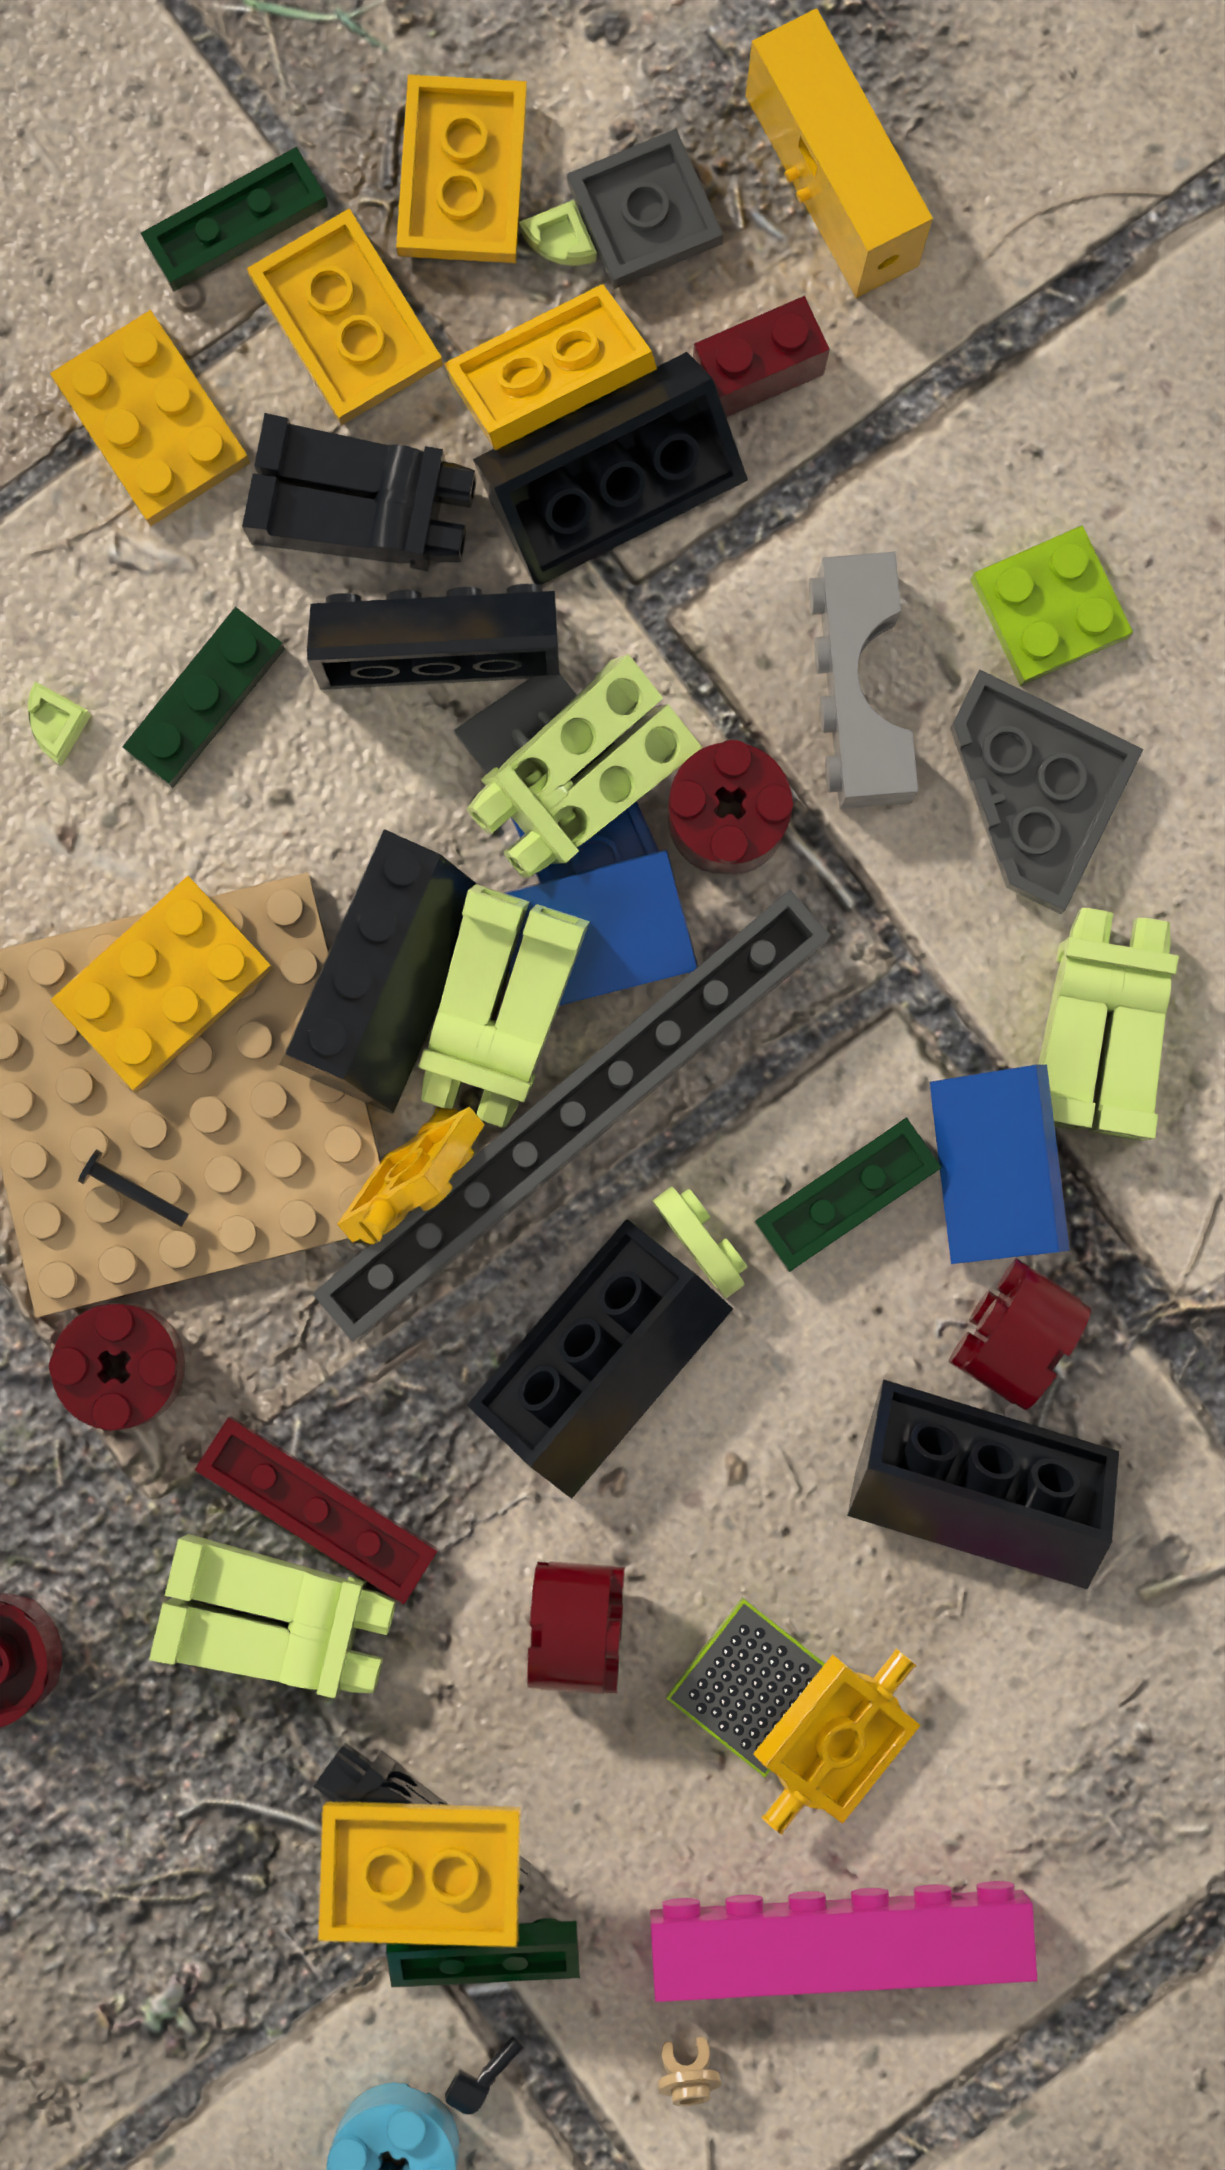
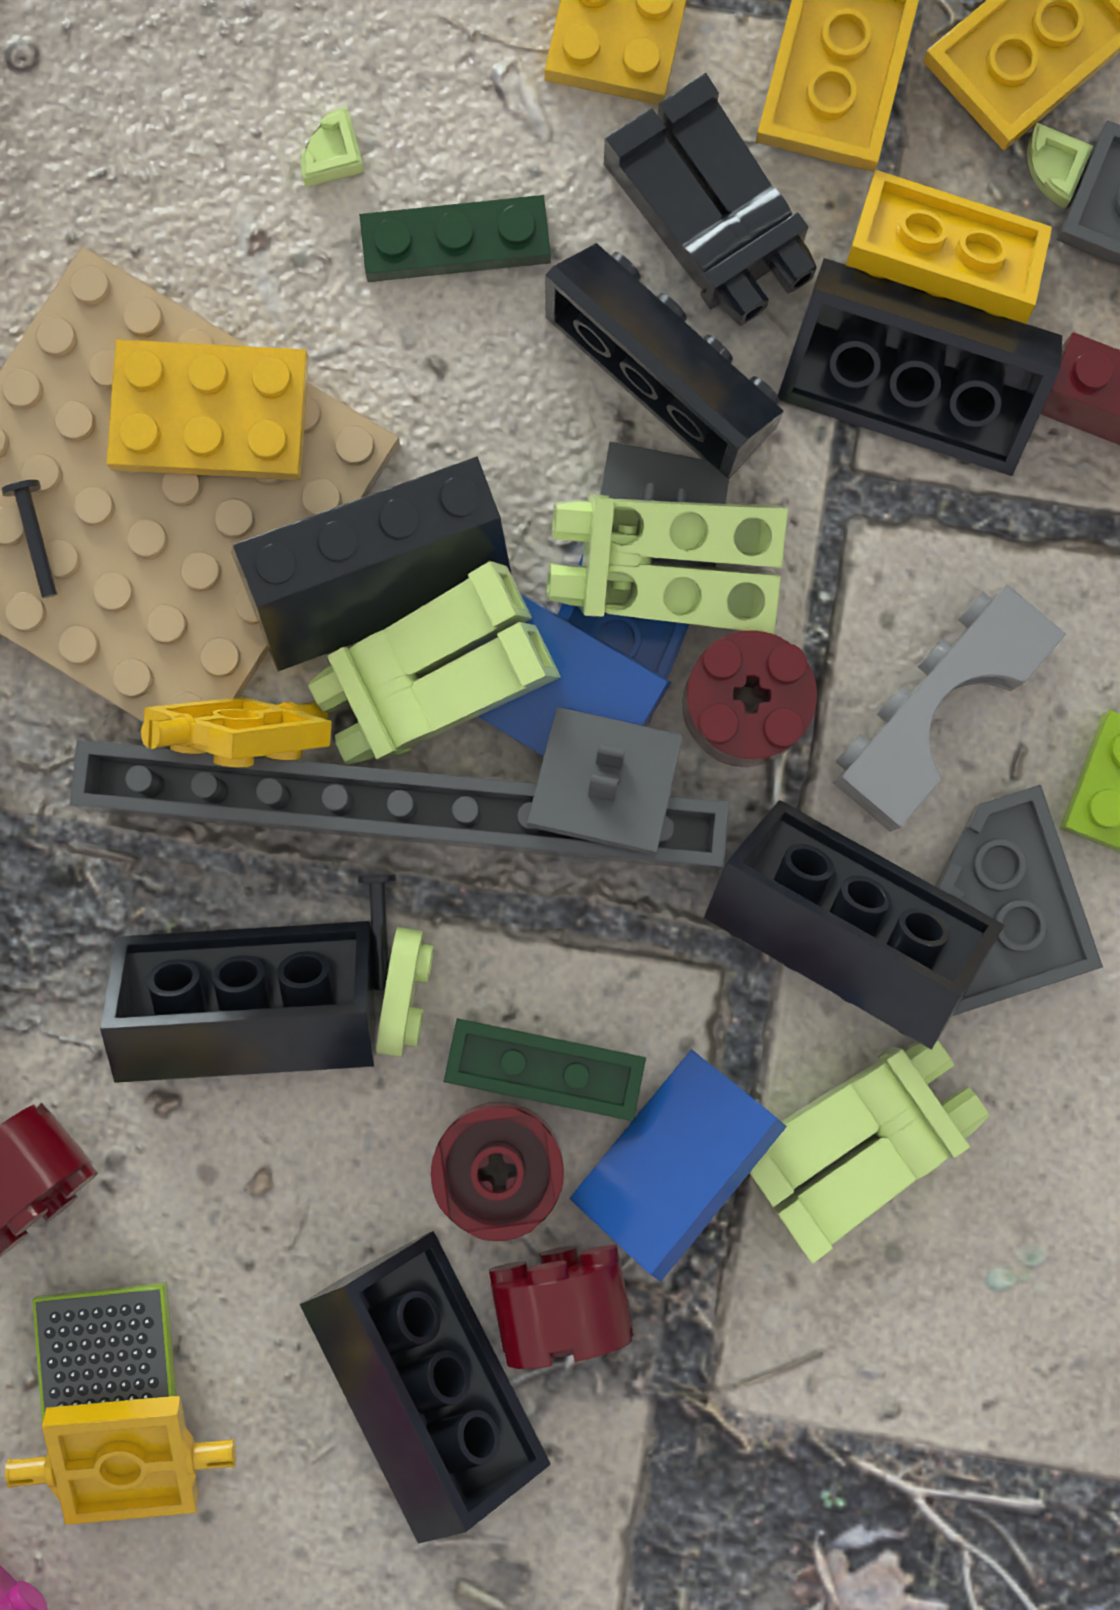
camera: 45 degrees right, 0 degrees up
none -> black pin [358,874,396,990]
none -> dark red brick [431,1102,564,1241]
none -> dark grey piece [527,707,683,855]
none -> black slope [704,800,1005,1050]

